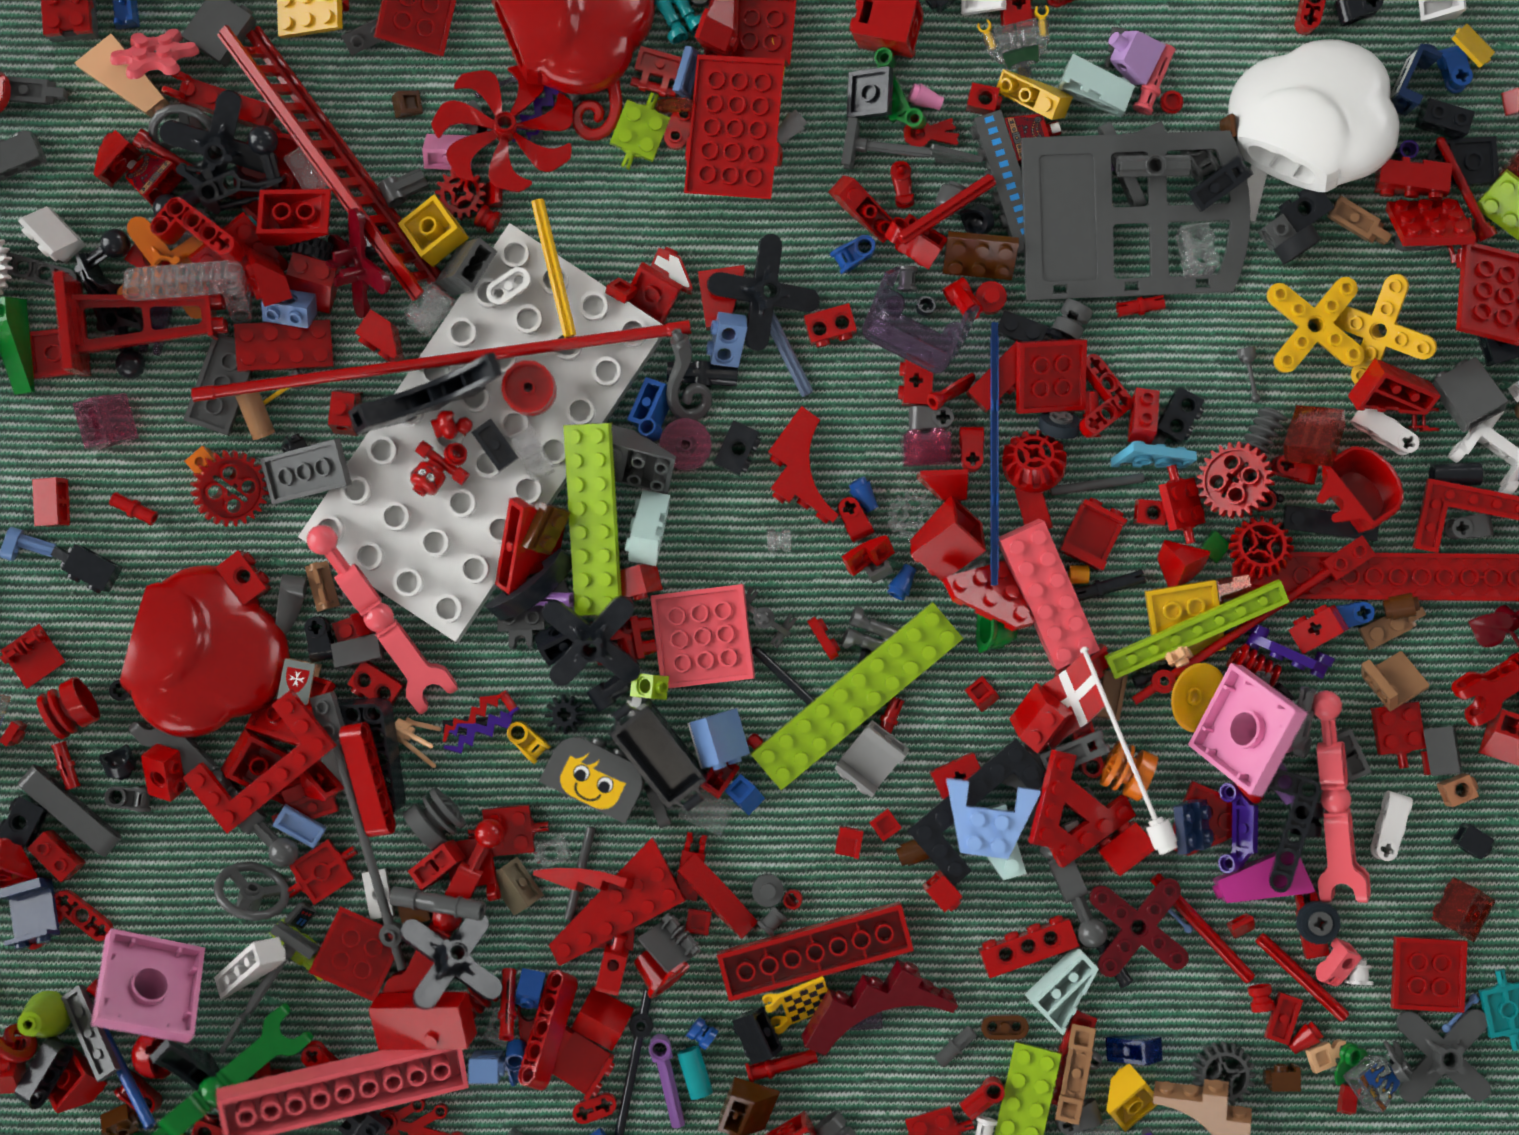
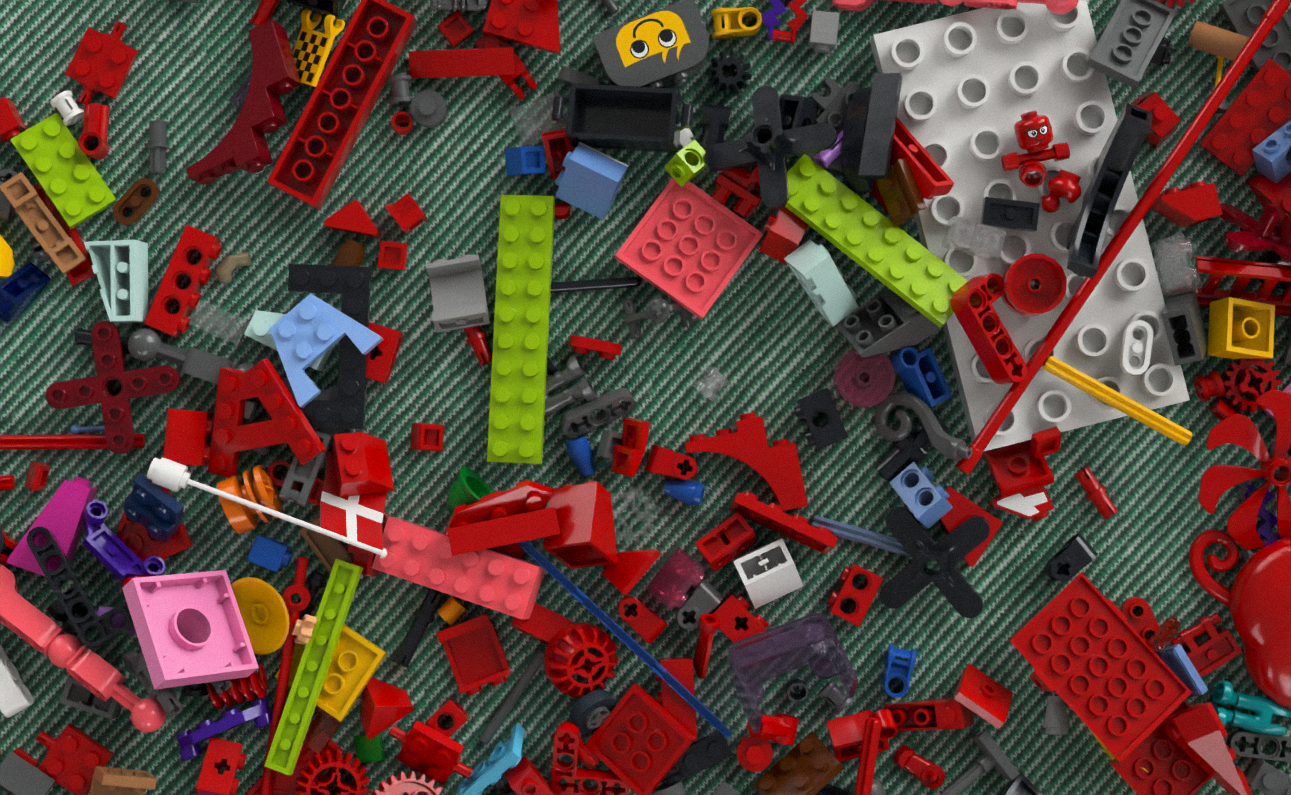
camera: 140 degrees right, 0 degrees up
lime plate [610,92,670,170] -> none
red brick [922,870,963,912] -> none
none -> clear plate [189,300,250,346]
none -> dark tan arm [215,252,251,284]
none -> blue brick [247,534,293,572]
none -> red slope [324,199,381,238]
none -> red tile [447,507,561,556]
none -> dark grey beam [560,388,635,437]
none -> red brick [695,511,758,573]
none -> red plate [728,491,838,555]
none -> white slope [732,537,803,609]
none -> light grey brick [808,10,840,53]
none -> black tile [858,73,903,179]
none -> red beam [950,273,1027,384]
none -> red plate [954,663,1013,729]
none -> black piece [1045,533,1098,582]
none -> red pin [1074,466,1119,520]

